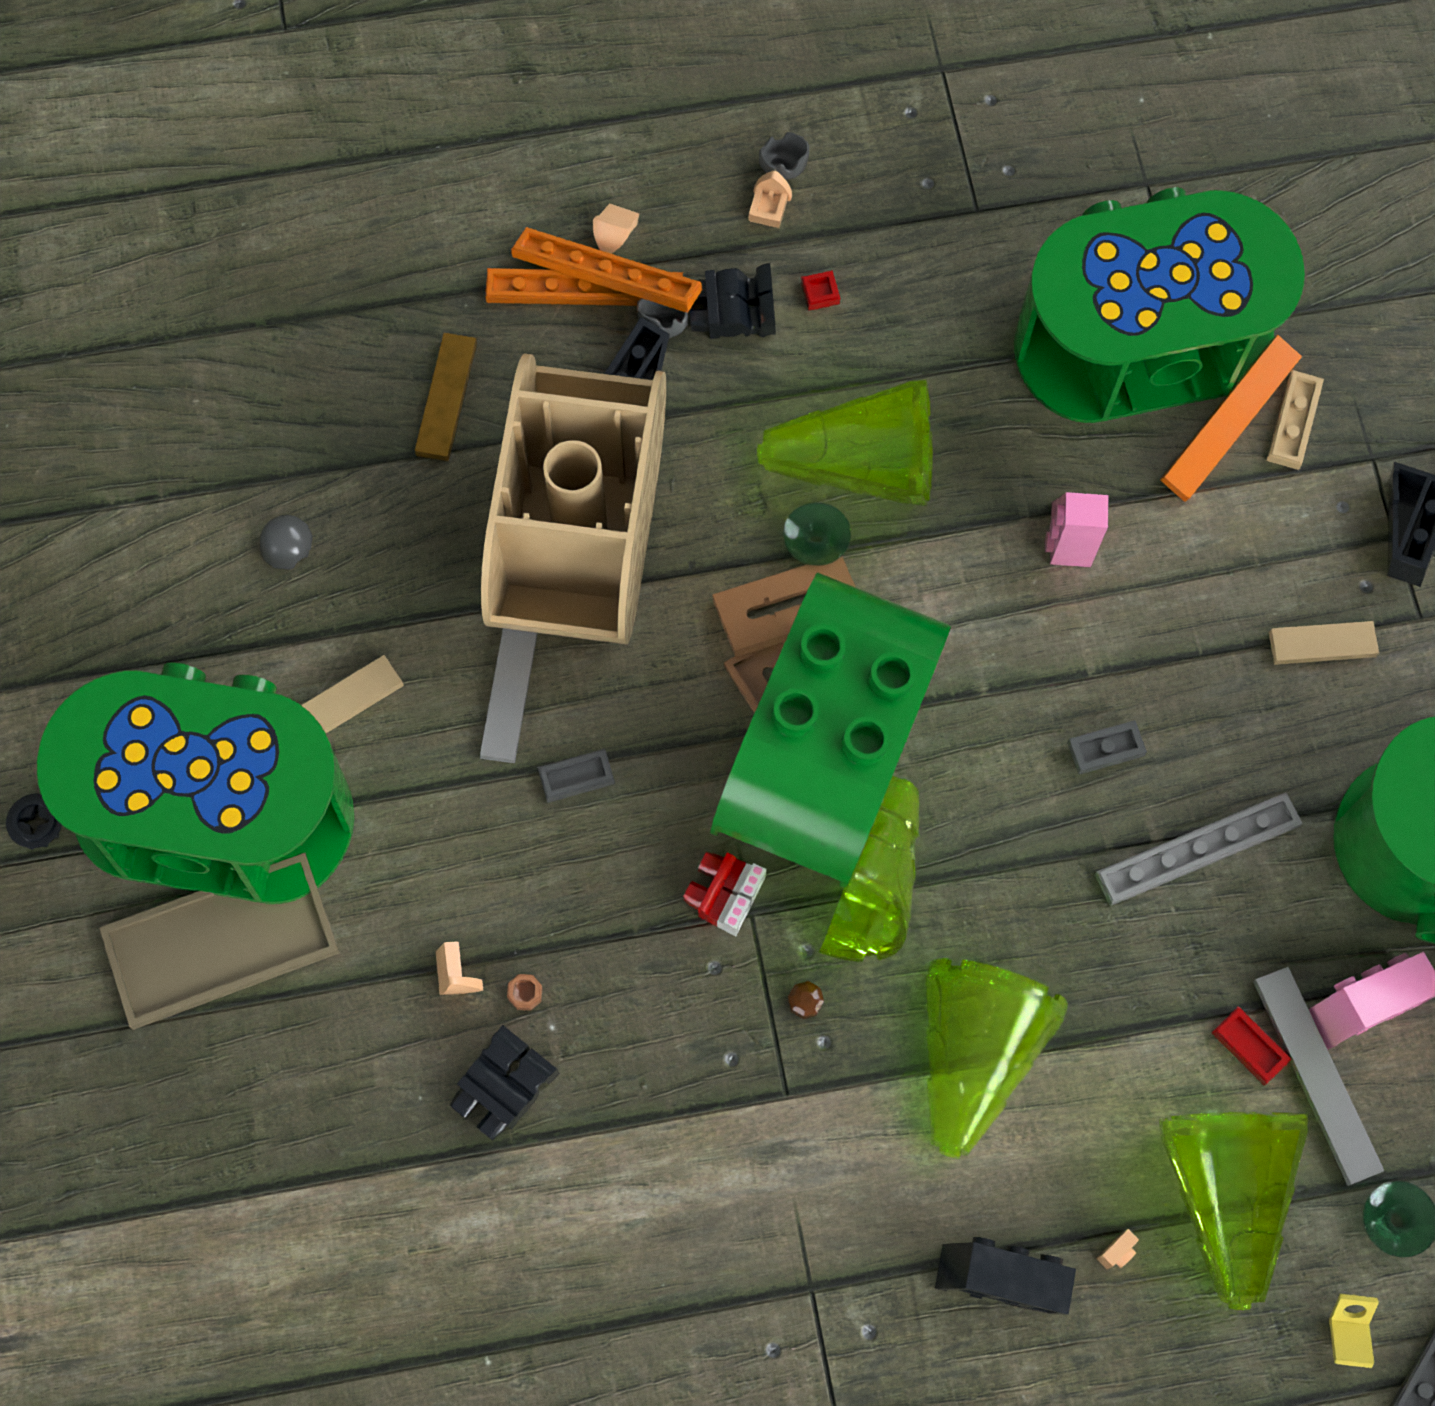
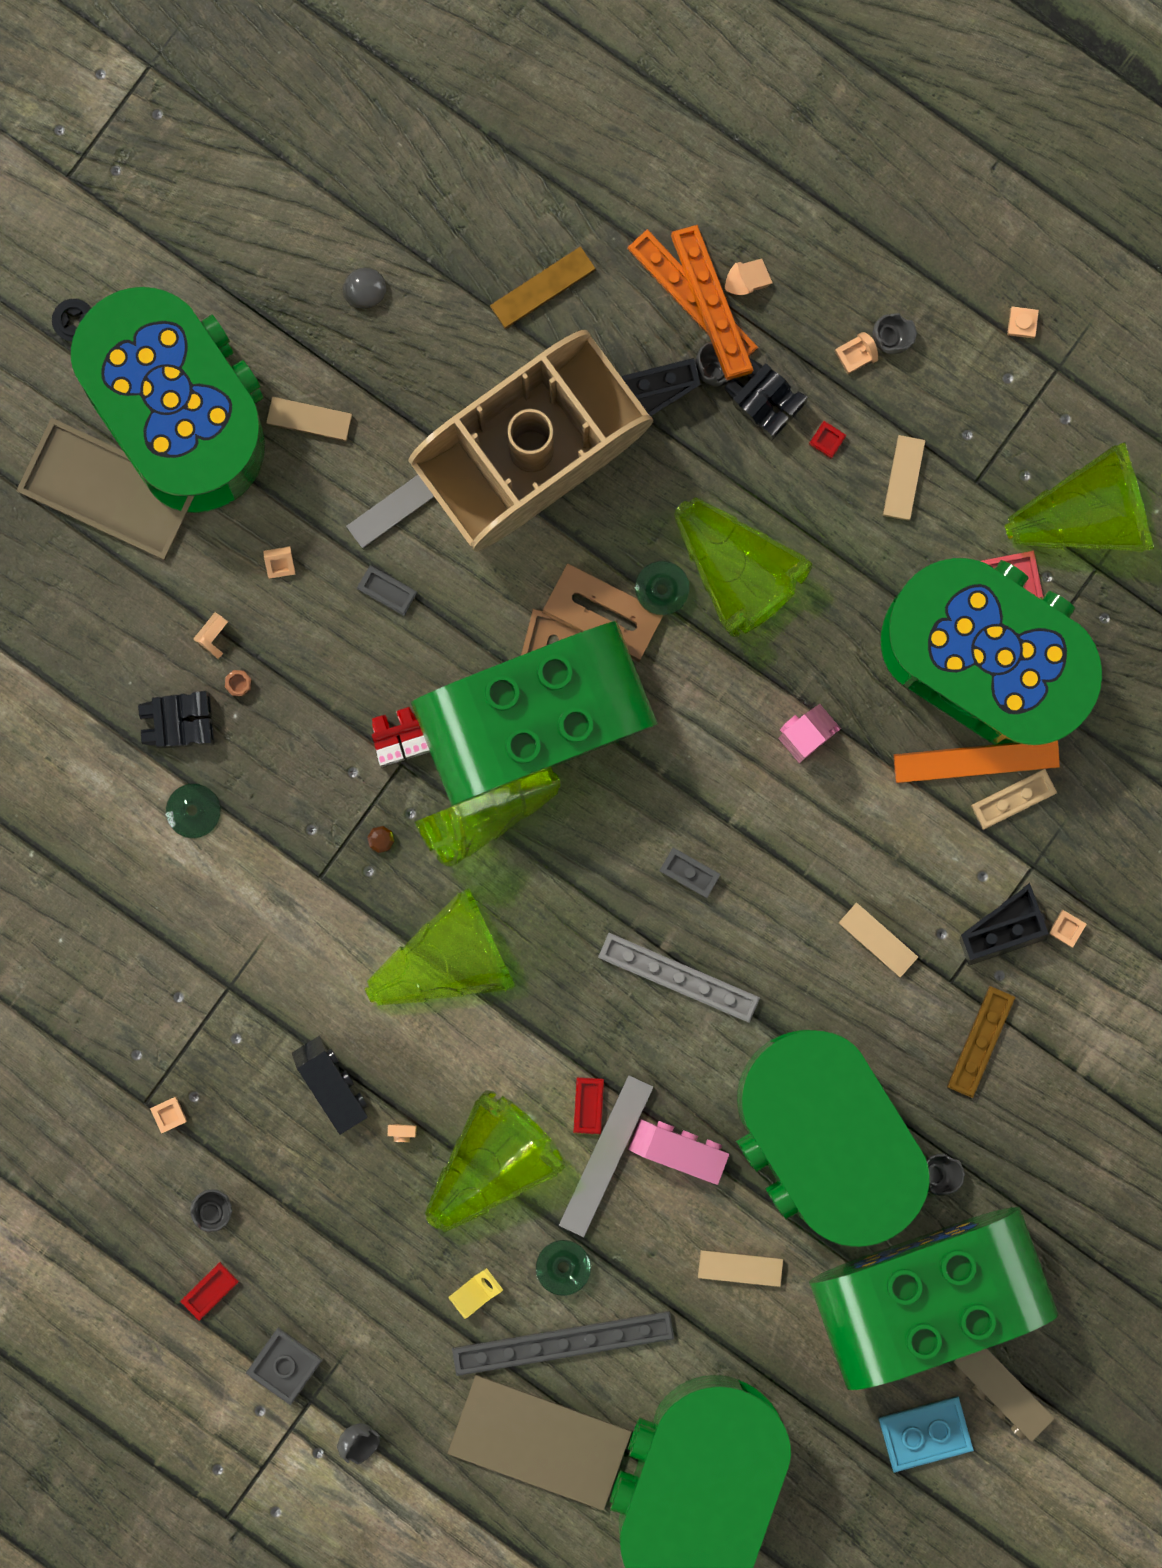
camera: 45 degrees right, 15 degrees up
none -> clear green dish [166,784,221,838]
none -> light nougat plate [263,547,295,579]
none -> tan tile [883,435,925,521]
none -> clear neon green cone [1005,442,1154,552]
none -> light nougat plate [1007,307,1039,339]

